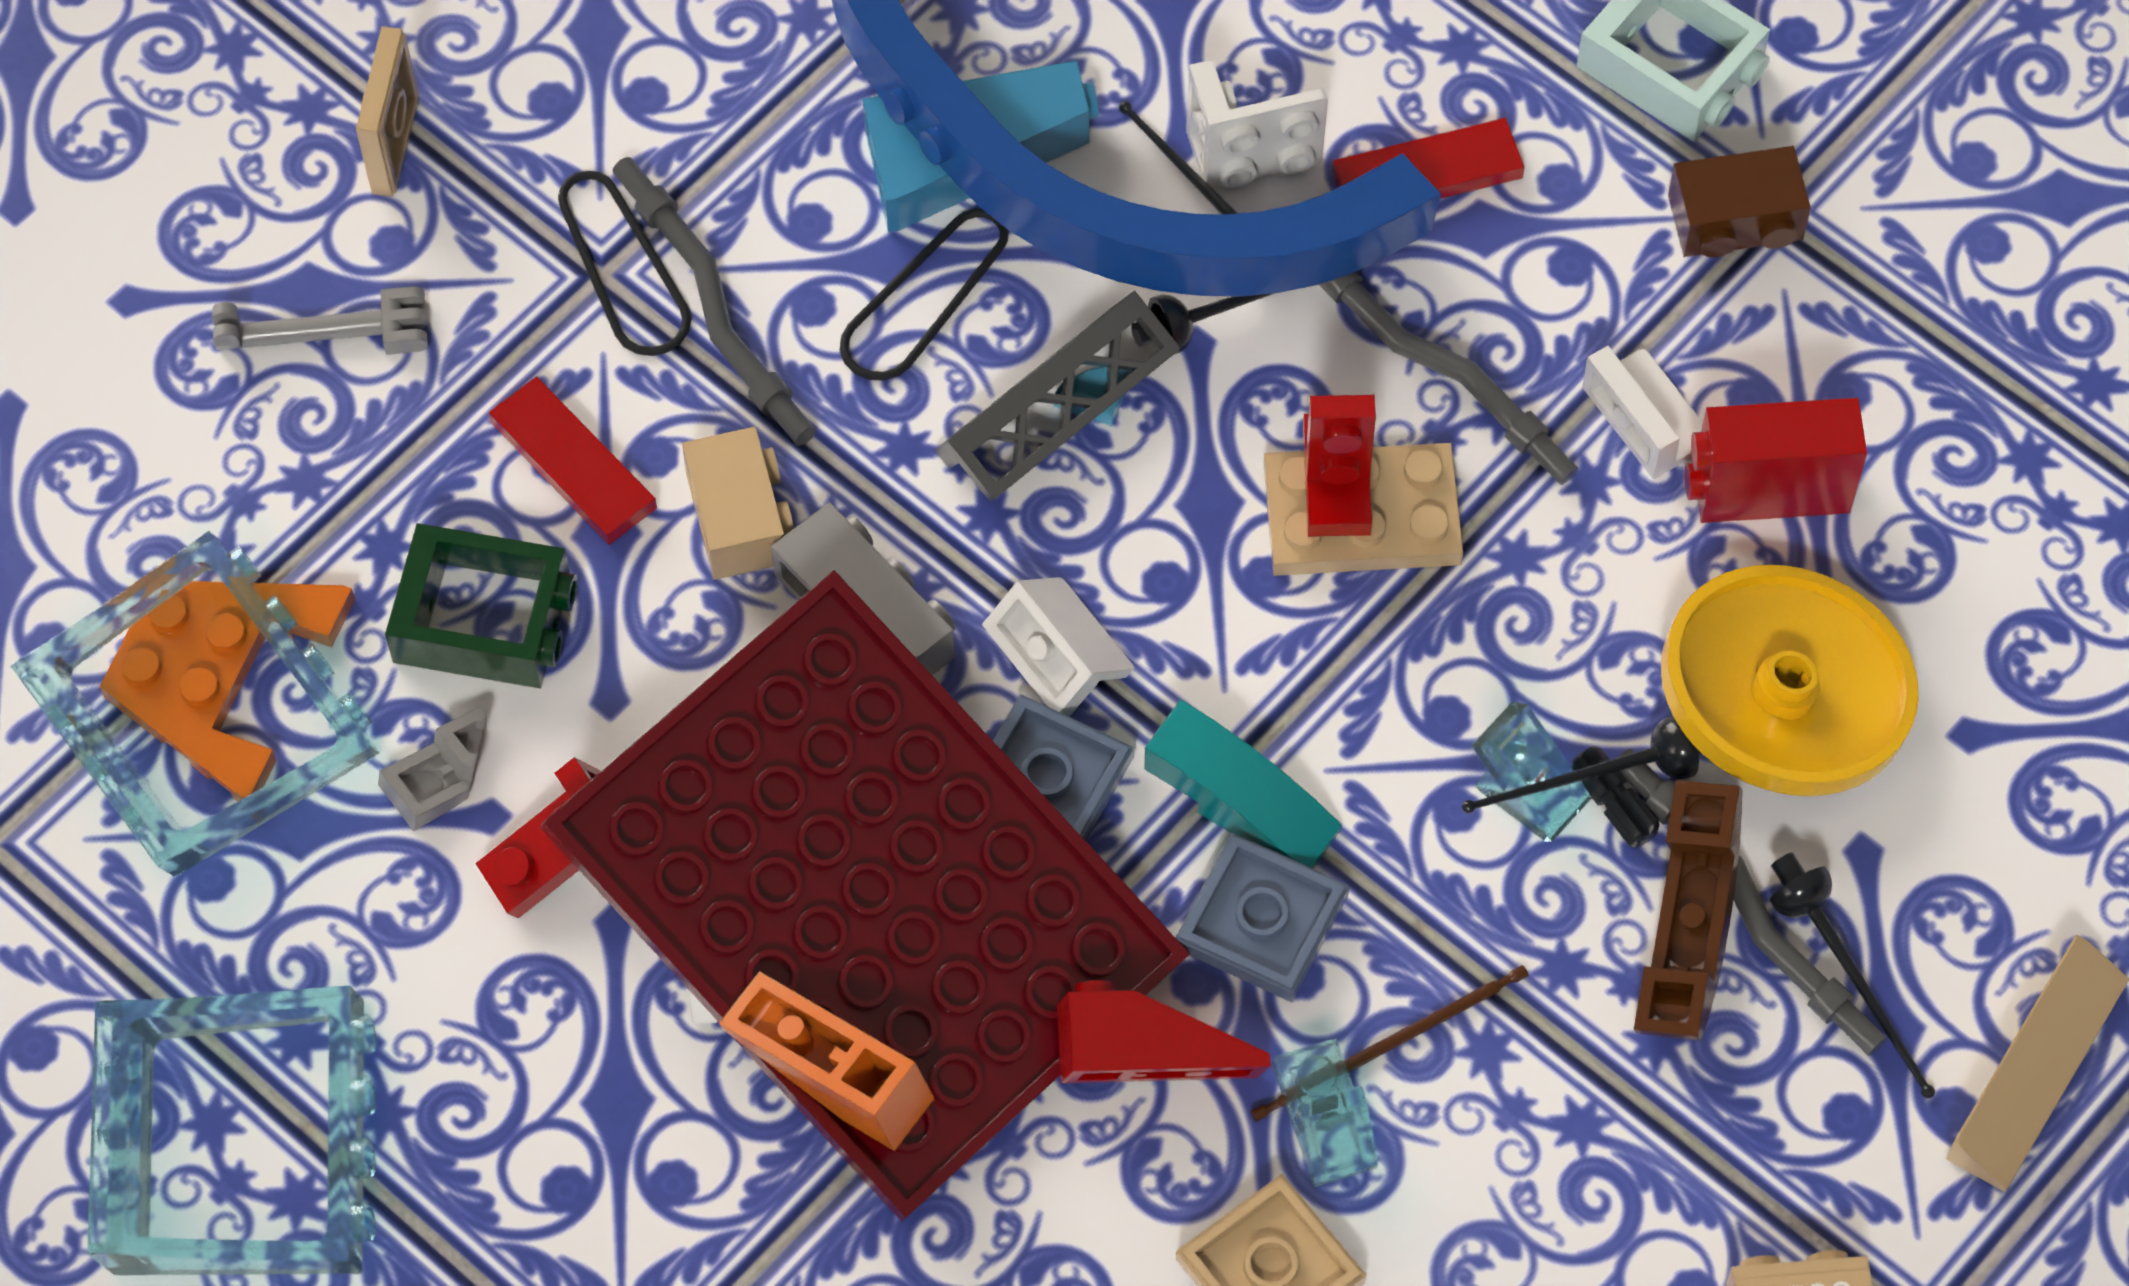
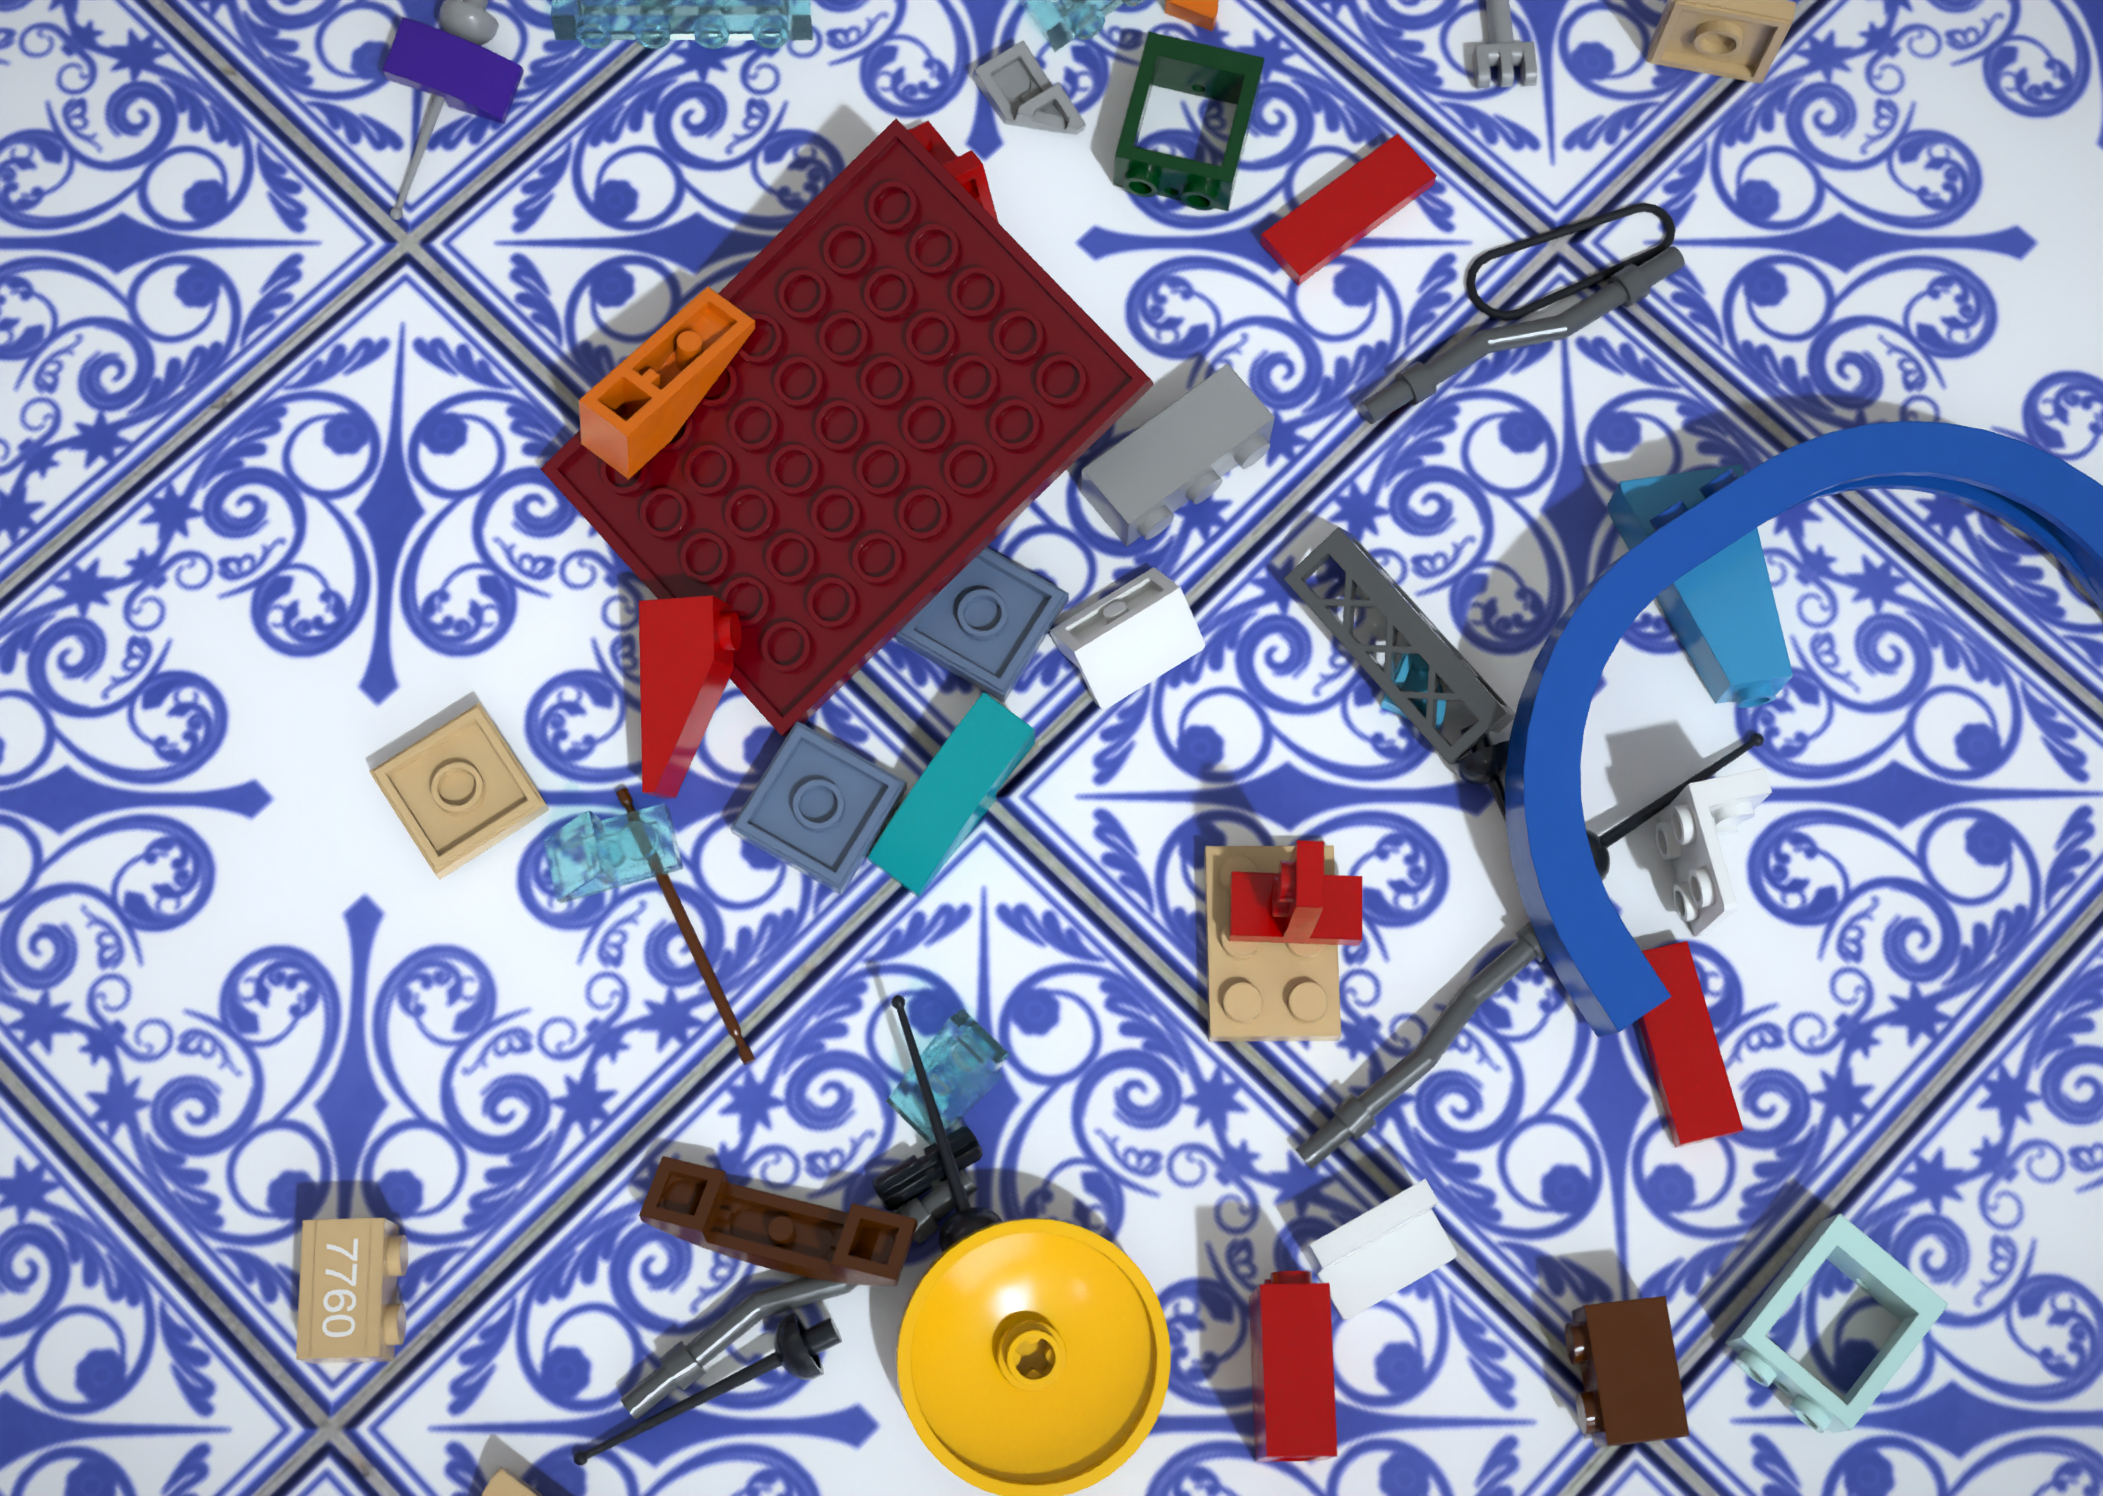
camera: 90 degrees right, 10 degrees up
tan brick [682,426,794,580] -> none
black piece [839,208,1009,381] -> none

